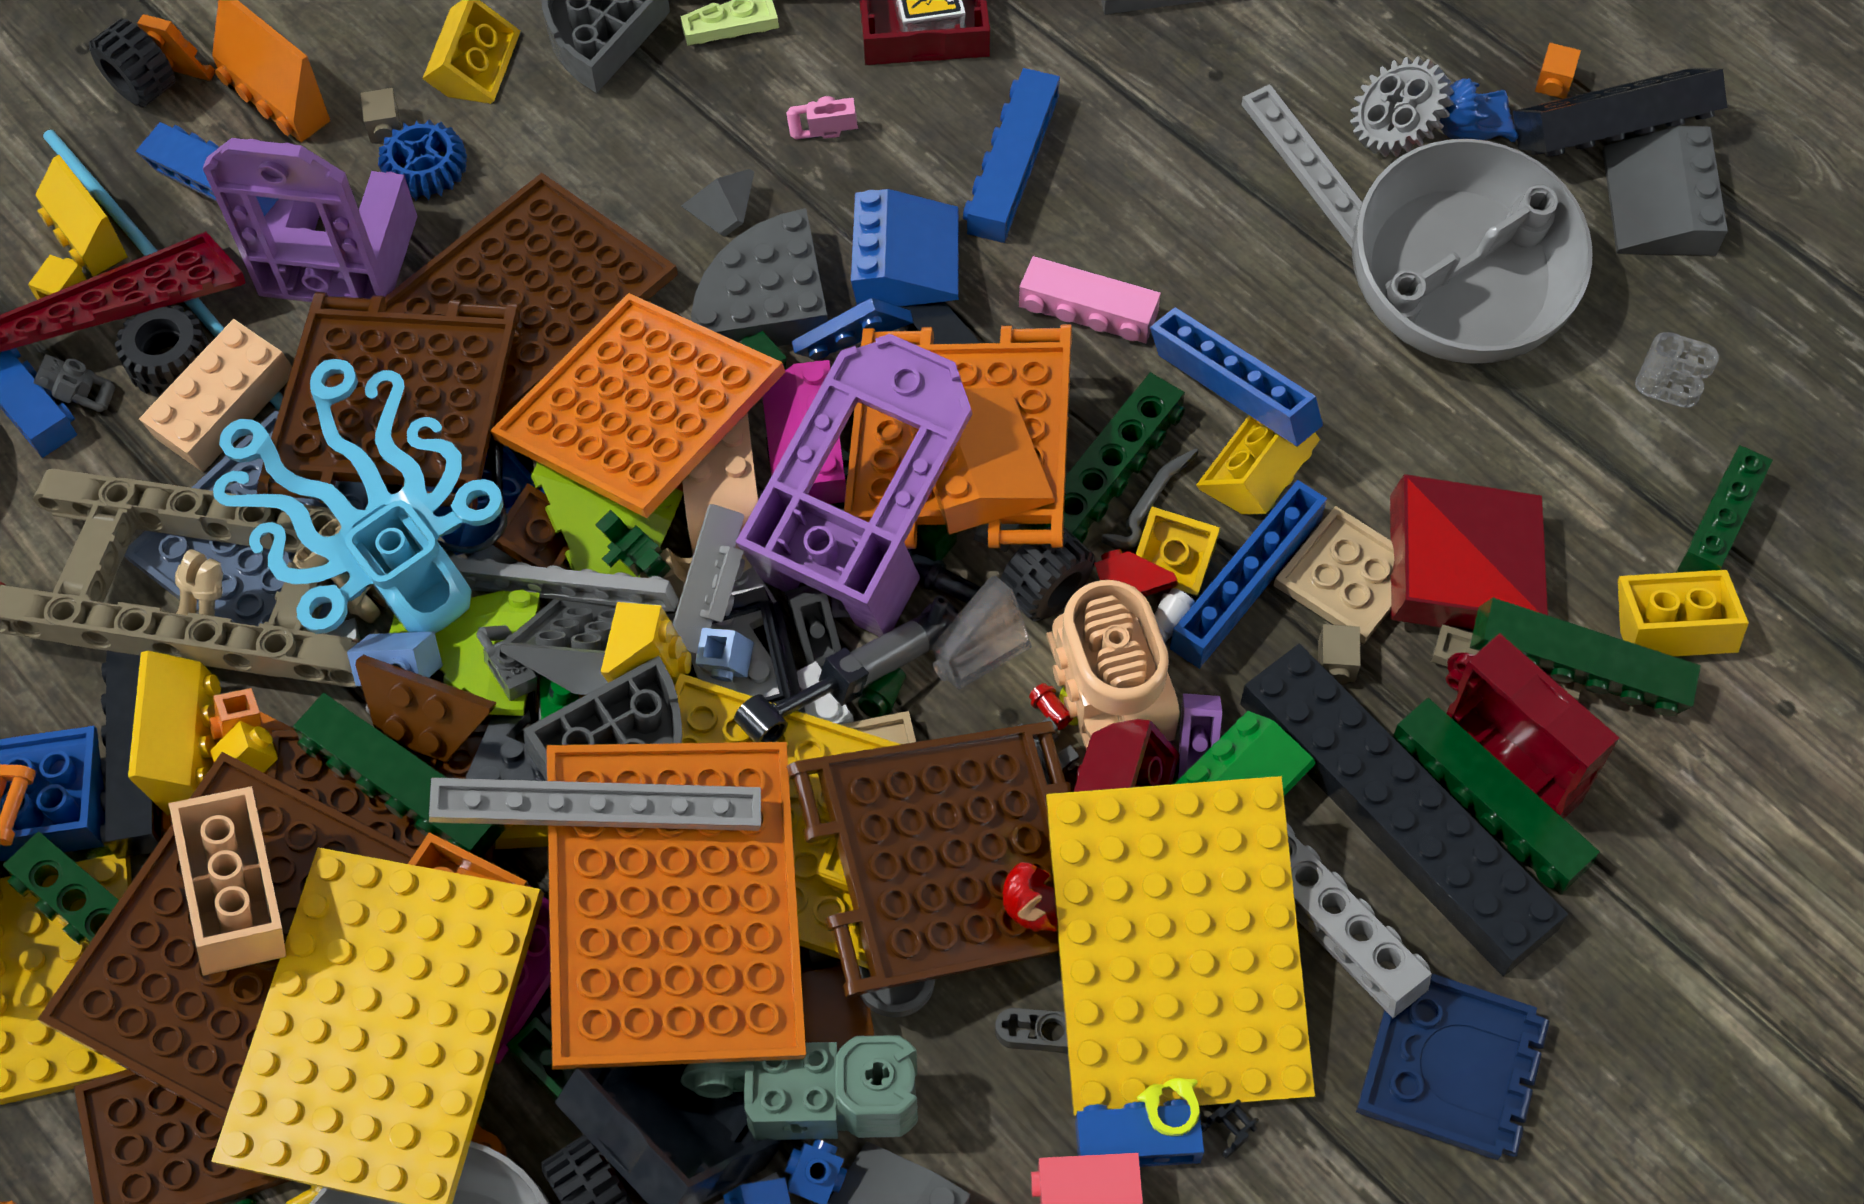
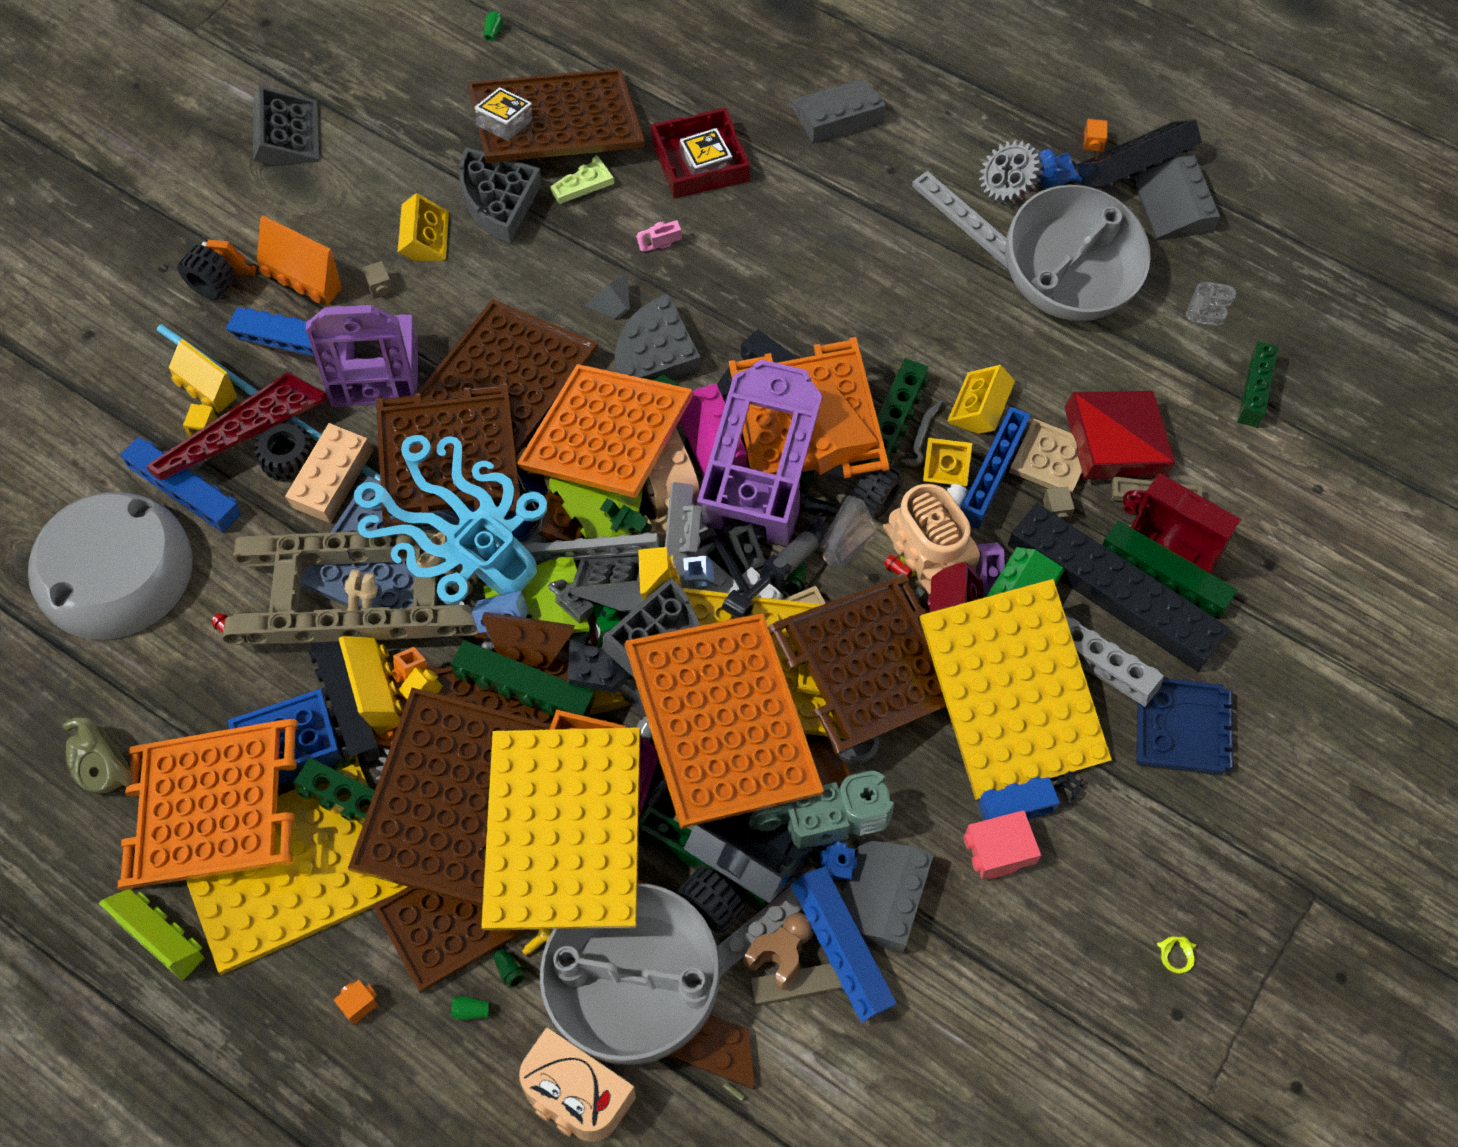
camera: 15 degrees left, 0 degrees up
dark grey piece [33,354,116,412] -> none
light nougat brick [169,786,286,976] -> none
blue gear [378,119,467,201] -> none
light grey plate [429,778,761,831] -> none
blue wing [792,298,914,360] -> none
blue slope [851,189,959,307] -> none
blue brick [963,68,1060,243] -> none
dark grey beam [995,1008,1068,1053] -> none
red hair [1003,862,1058,932] -> none
bright pink brick [1019,256,1161,344] -> none
red slope [1094,549,1179,597] -> none
neon yellow piece [1137,1078,1200,1137] -> none
blue brick [1150,307,1323,447] -> none
dark green brick [1470,598,1701,716] -> none
yellow slope [1618,570,1749,656] -> none

